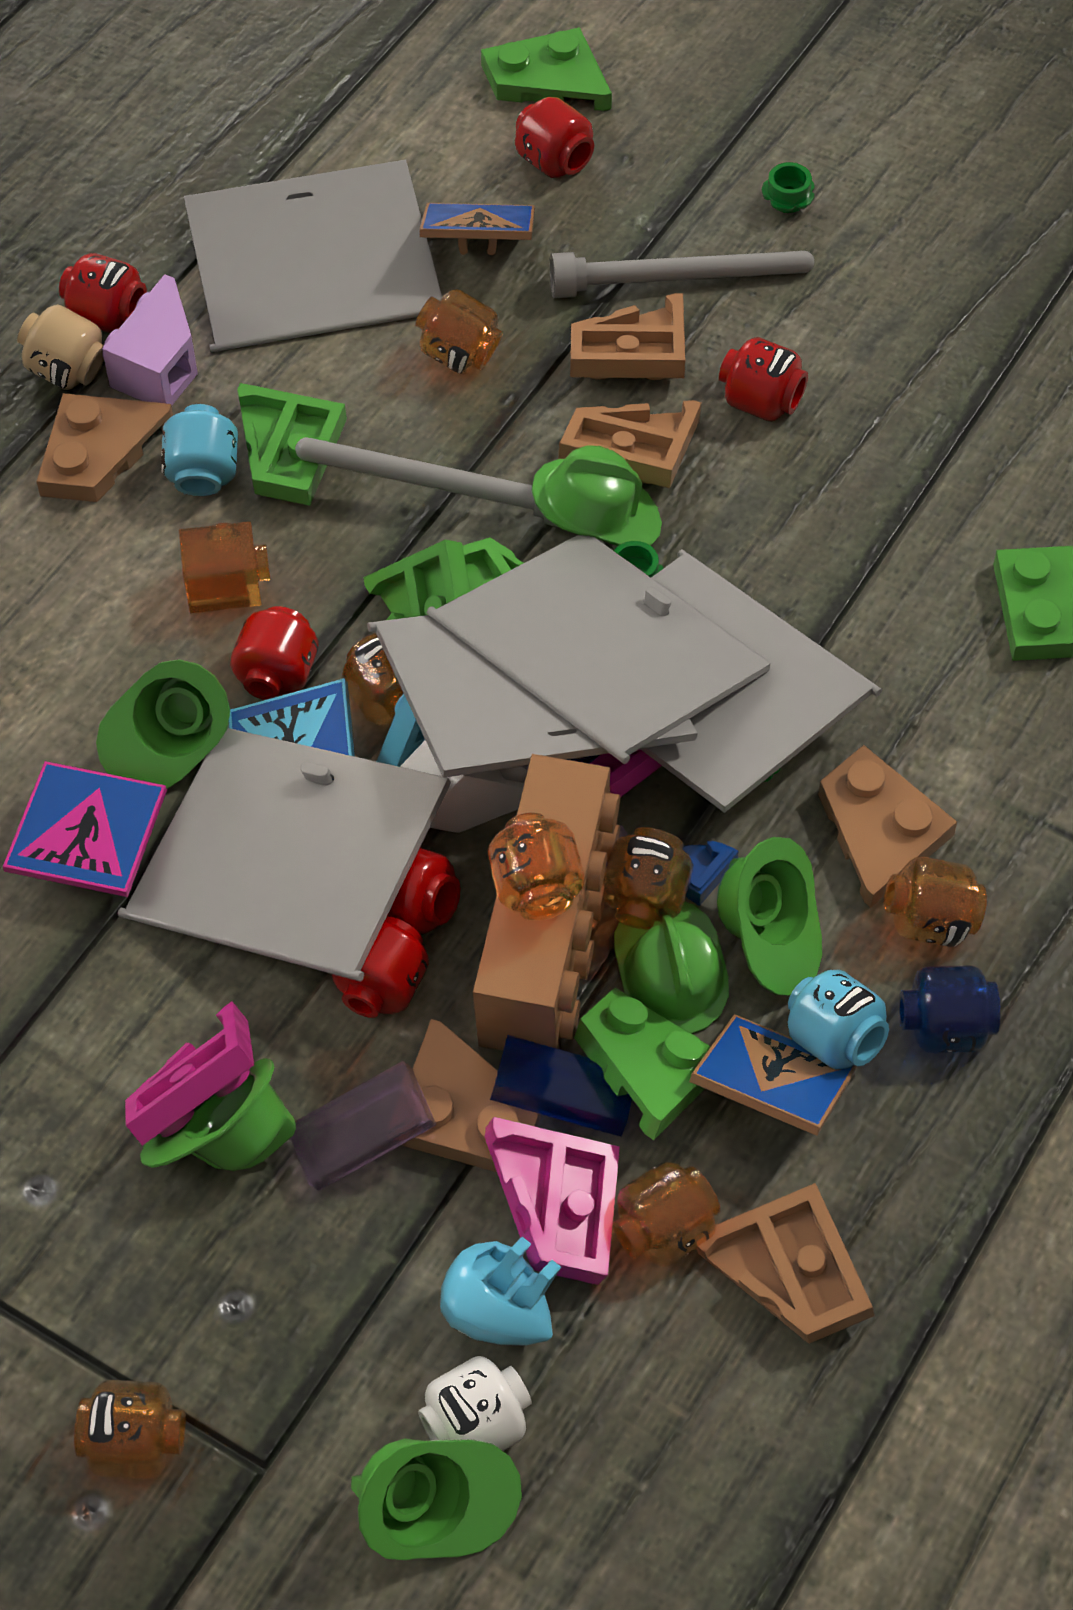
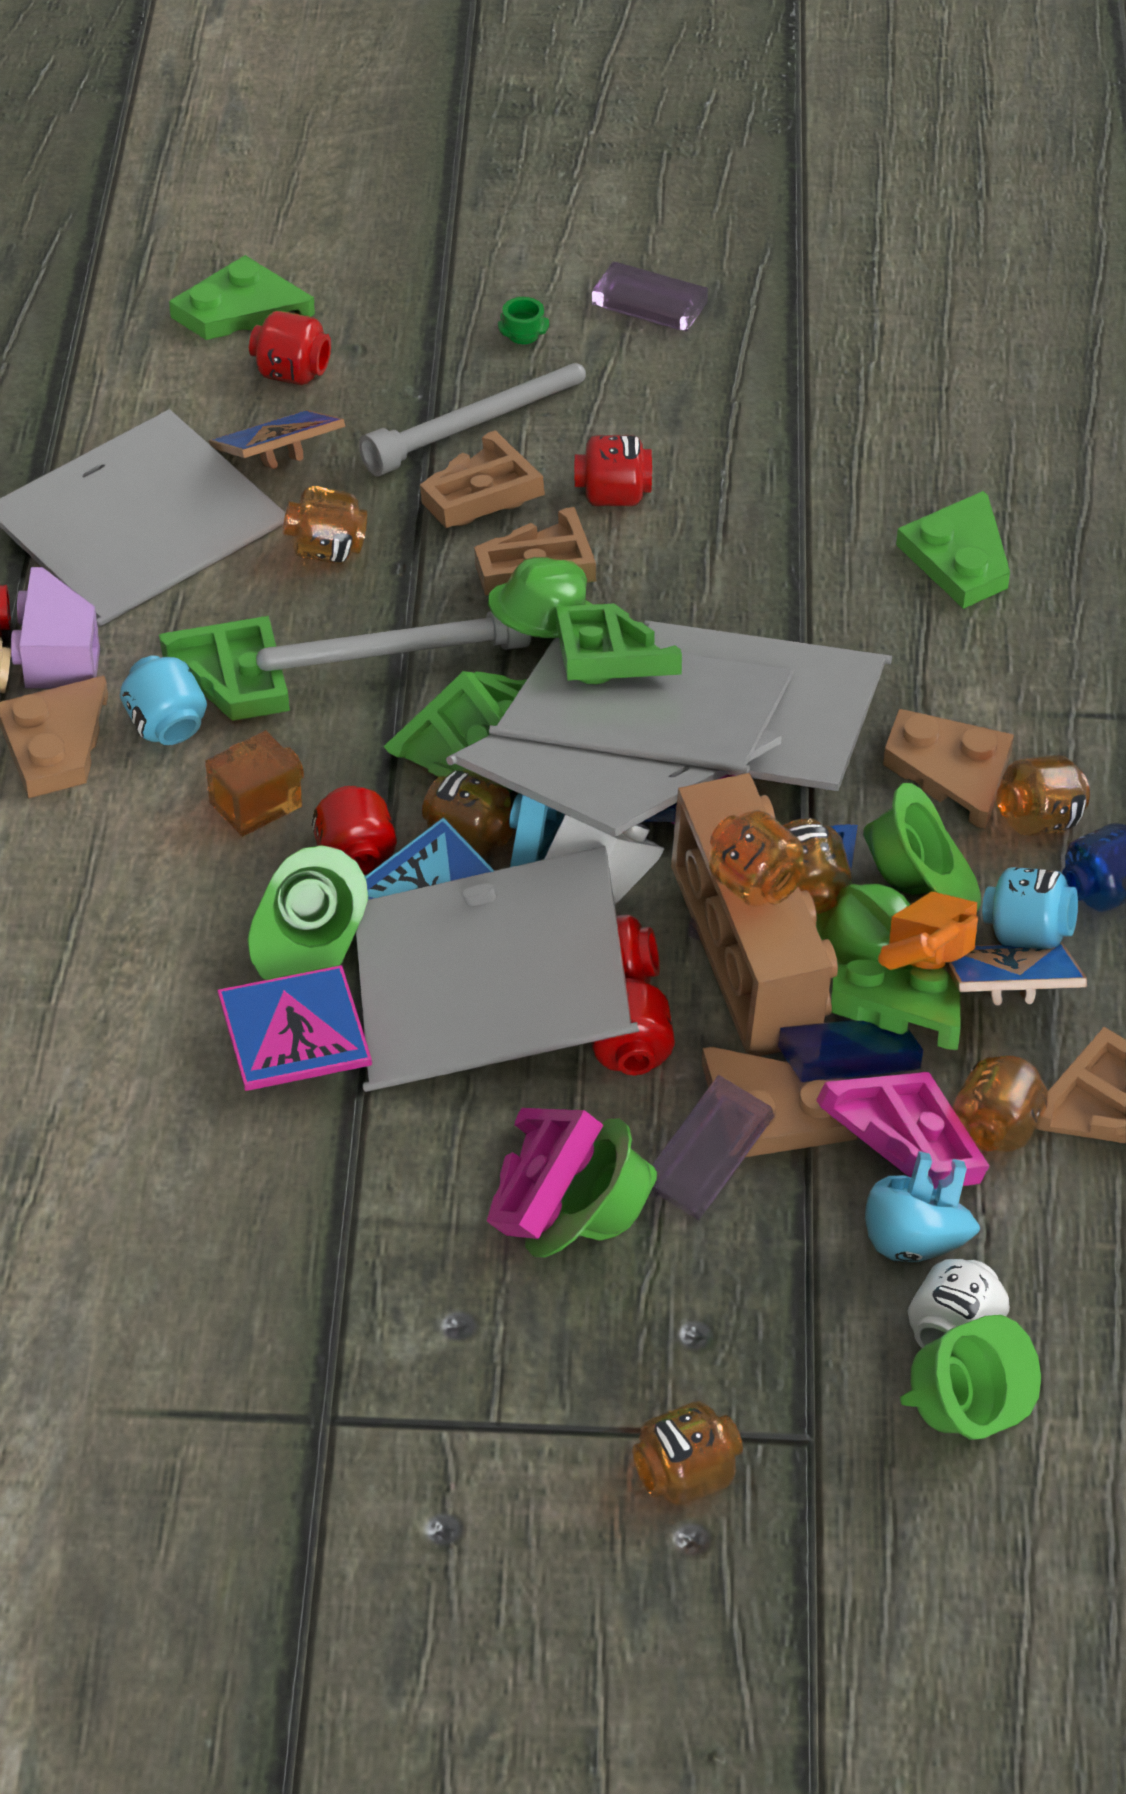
camera: 30 degrees left, 10 degrees down
none -> bright green wing [556,603,682,684]
none -> clear purple tile [592,261,708,332]
none -> orange piece [878,891,978,970]

